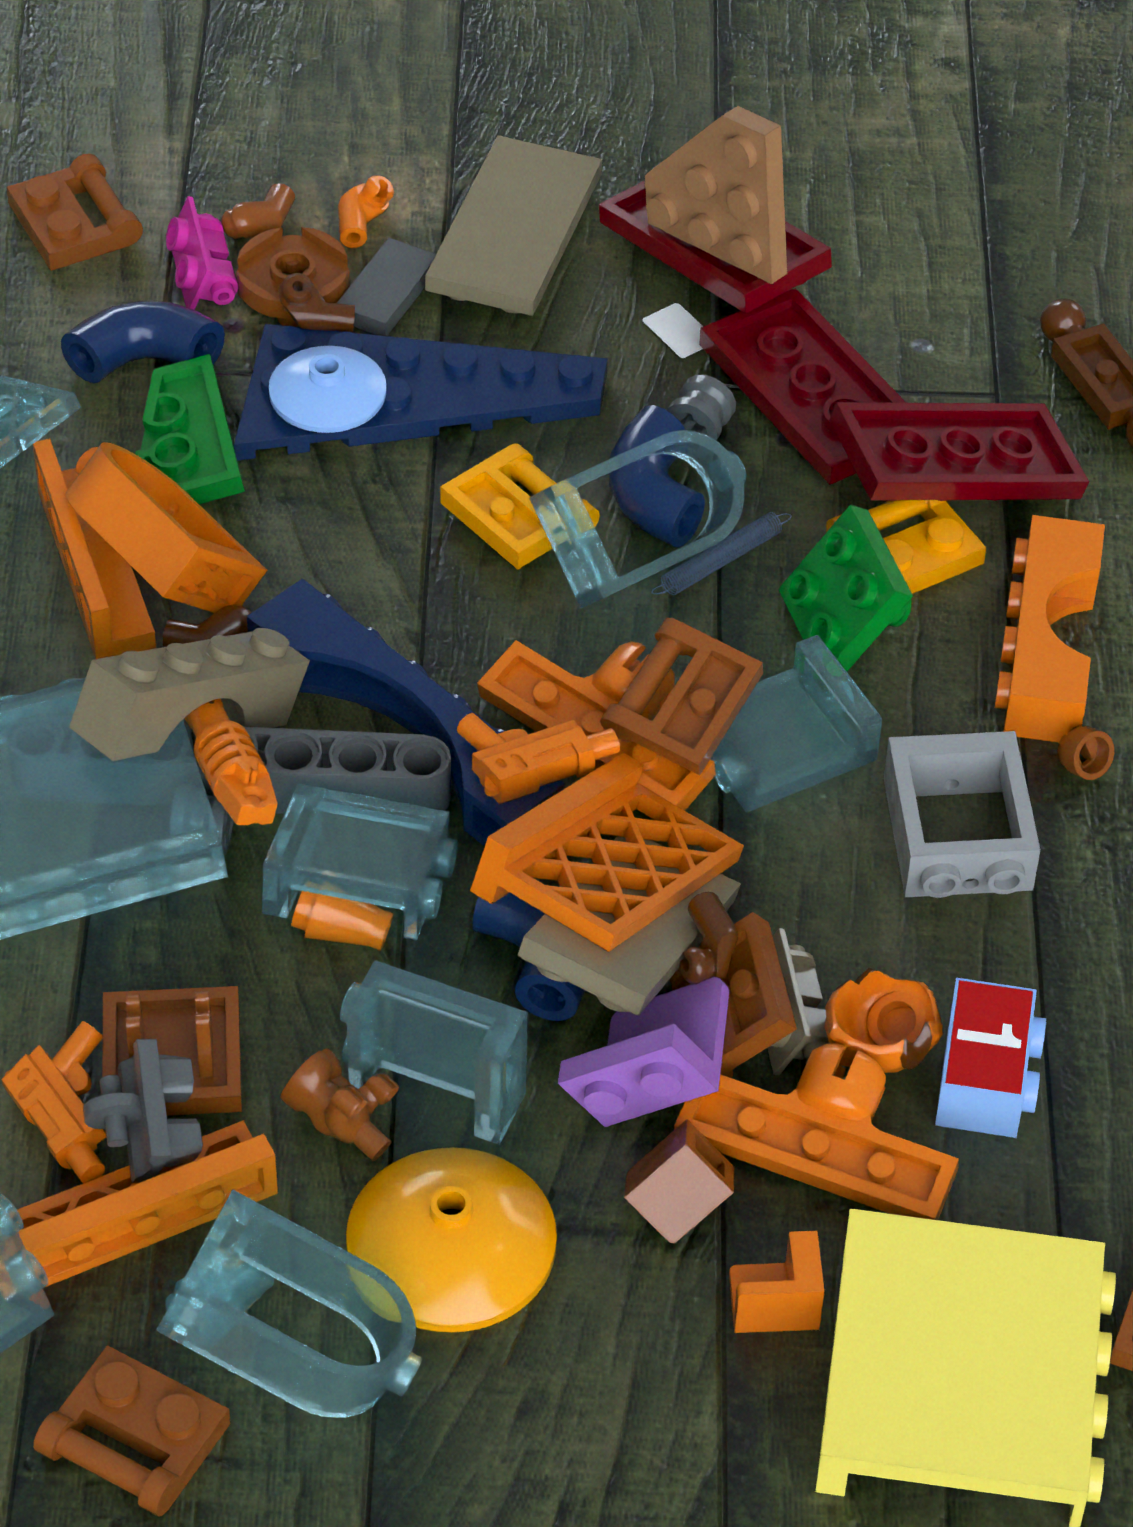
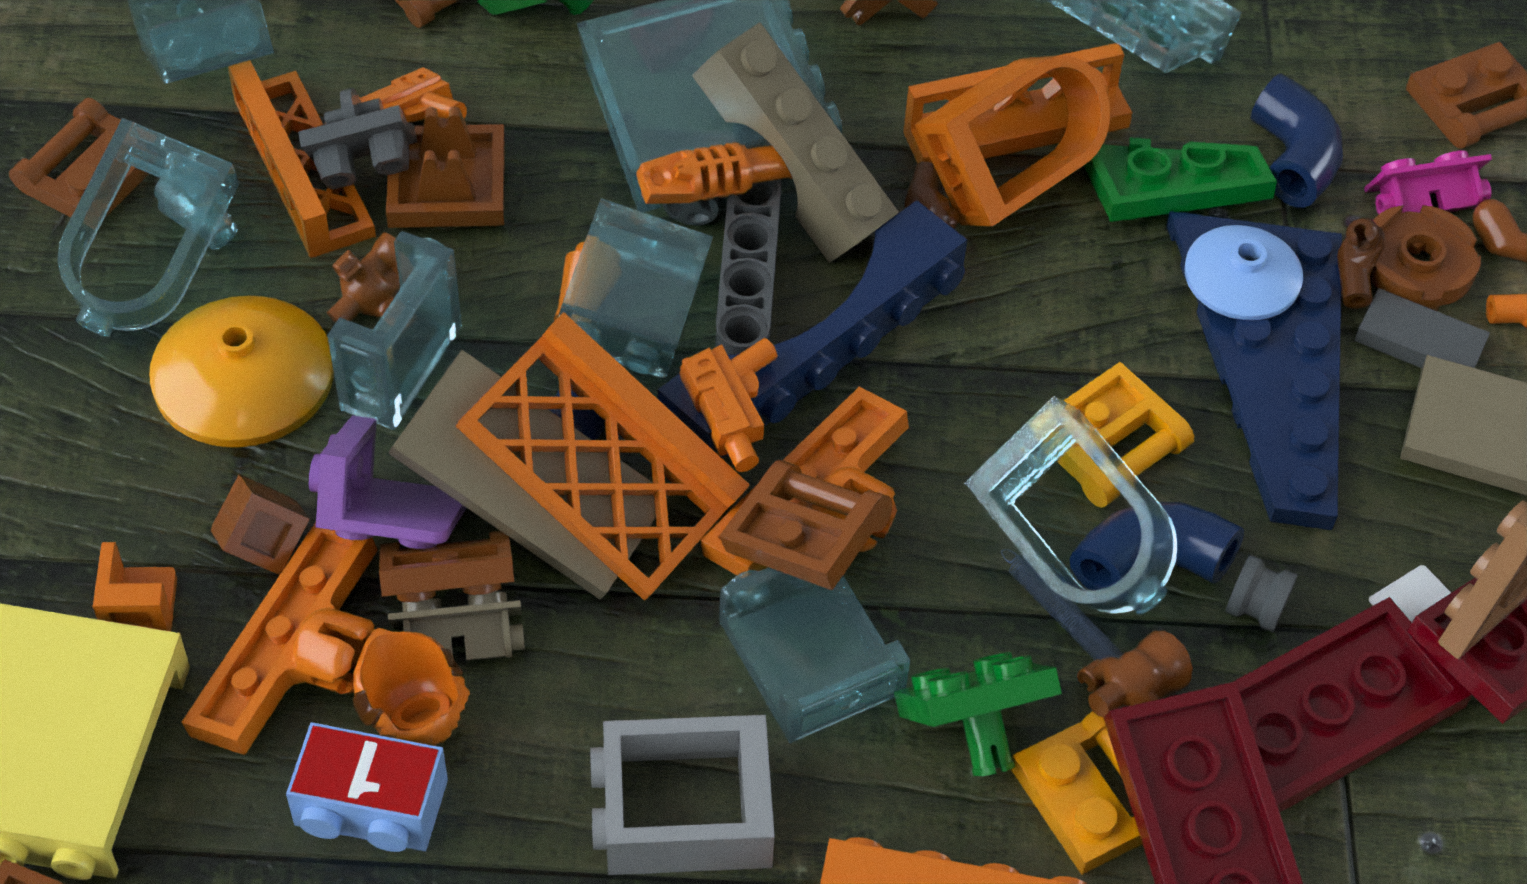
camera: 90 degrees right, 5 degrees up
reddish brown arm [680,892,738,984] -> none
none -> dark orange piece [1077,631,1193,717]

